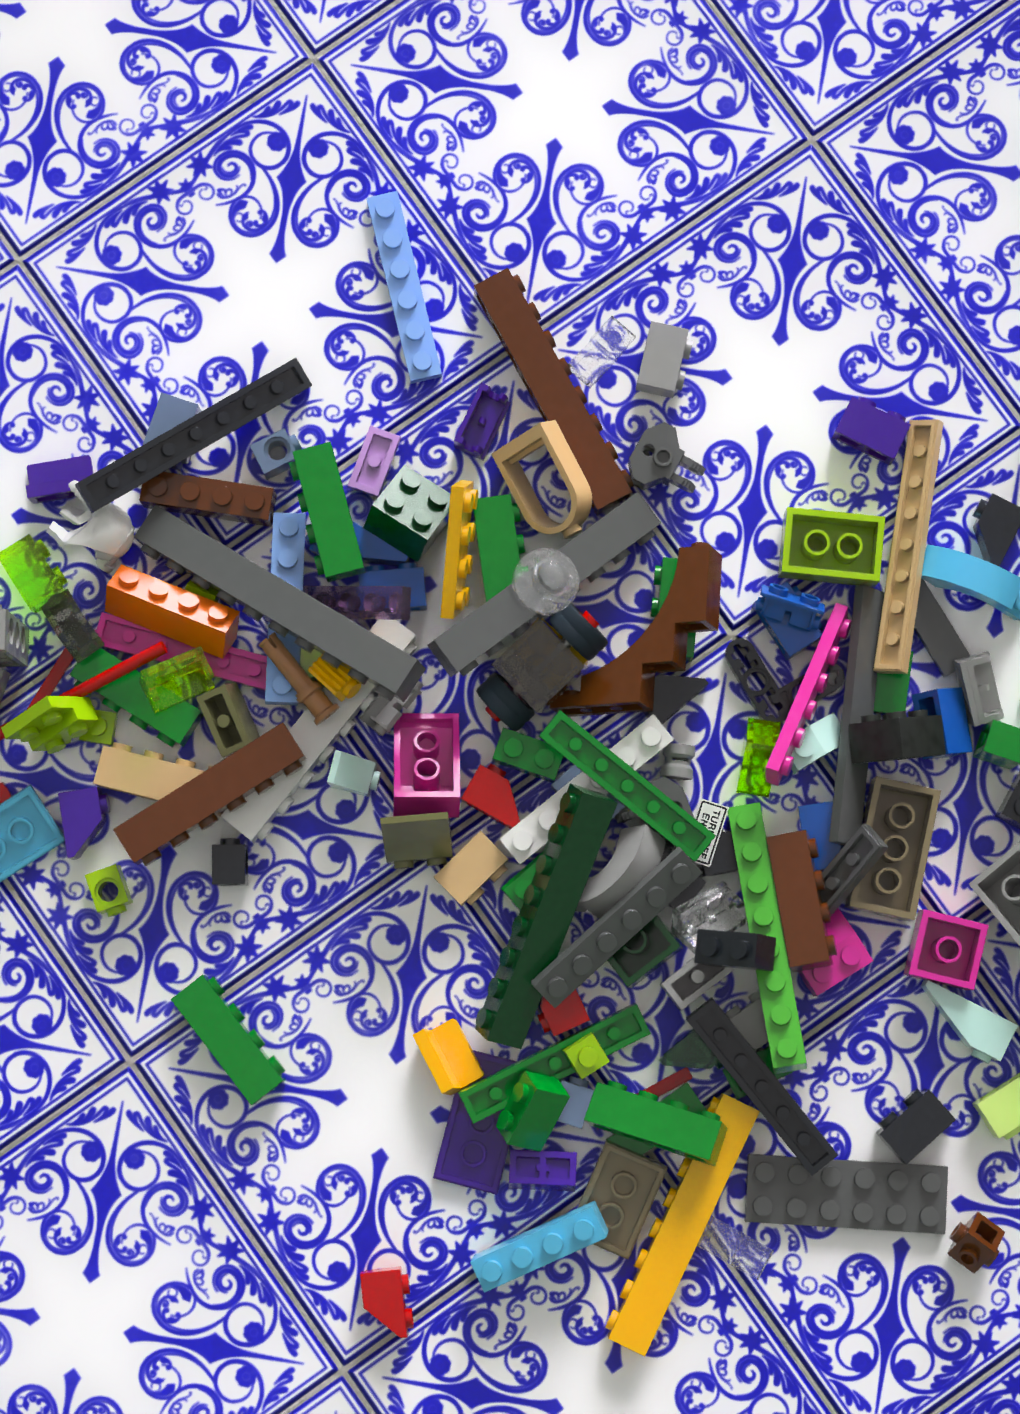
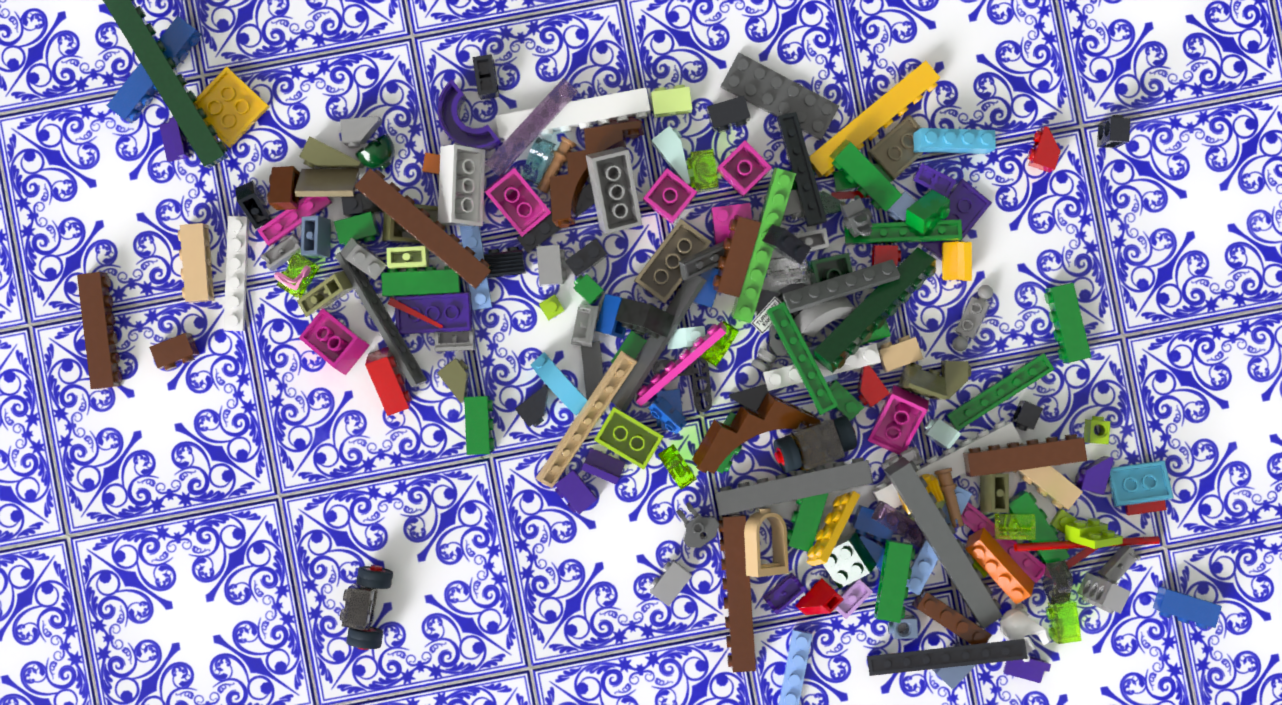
camera: 155 degrees left, 5 degrees up
clear plate [512,548,579,616] -> none
lime plate [563,1032,610,1079] -> none
clear slope [568,316,636,389] -> none
clear slope [697,1215,774,1280] -> none
reddish brown brick [947,1212,1005,1274] -> none
none -> dark purple panel [581,448,625,485]
none -> clear neon green slope [657,444,697,490]
none -> clear neon green brick [687,149,719,192]
none -> dark pink brick [716,140,772,197]
none -> red slope [795,578,844,615]
none -> dark grey hinge [840,195,873,238]
none -> olive slope [941,361,971,399]
none -> green plate [946,353,1054,431]
none -> light grey plate [952,285,993,351]
none -> black brick [1097,115,1130,148]

